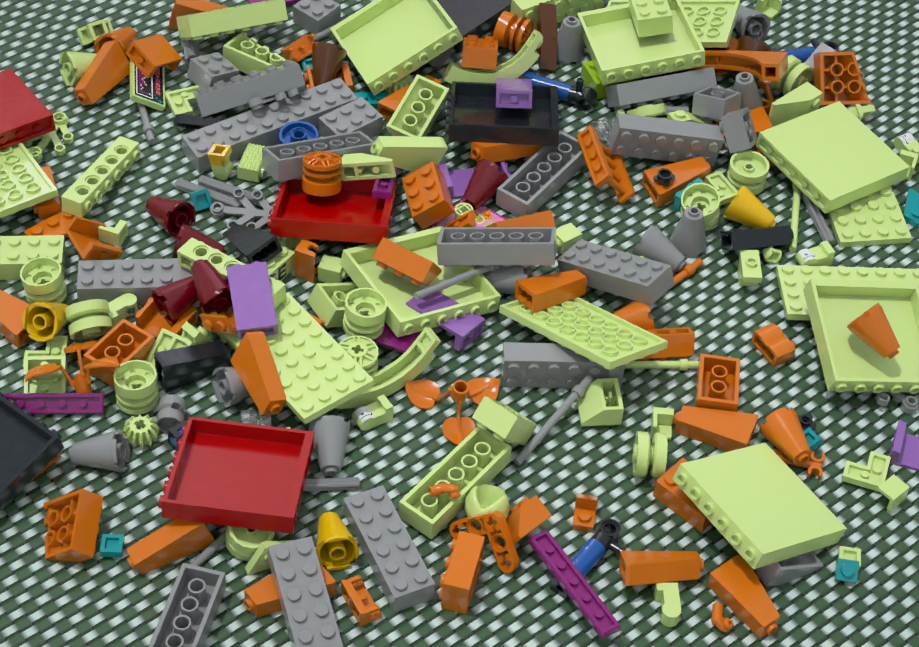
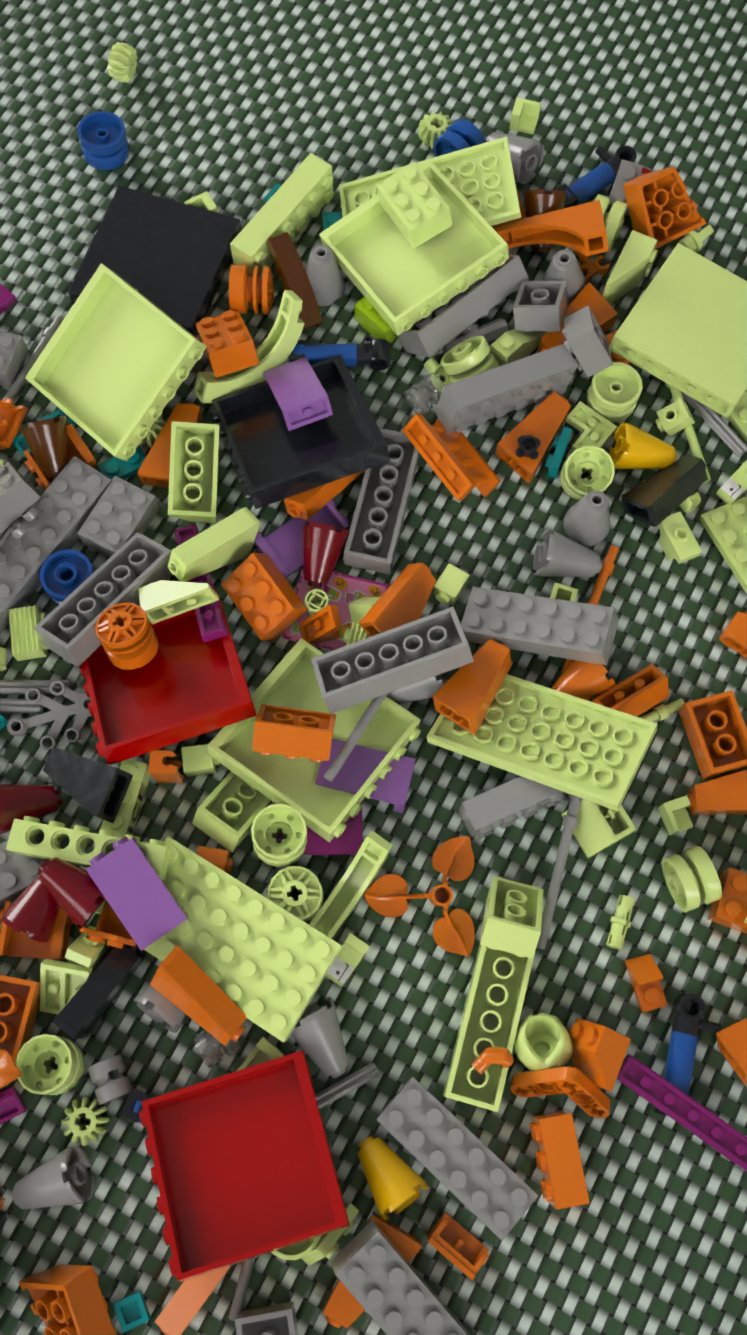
camera: 20 degrees left, 25 degrees up
none -> yellowish green pin [606,895,635,950]
none -> yellowish green brick [655,397,695,436]

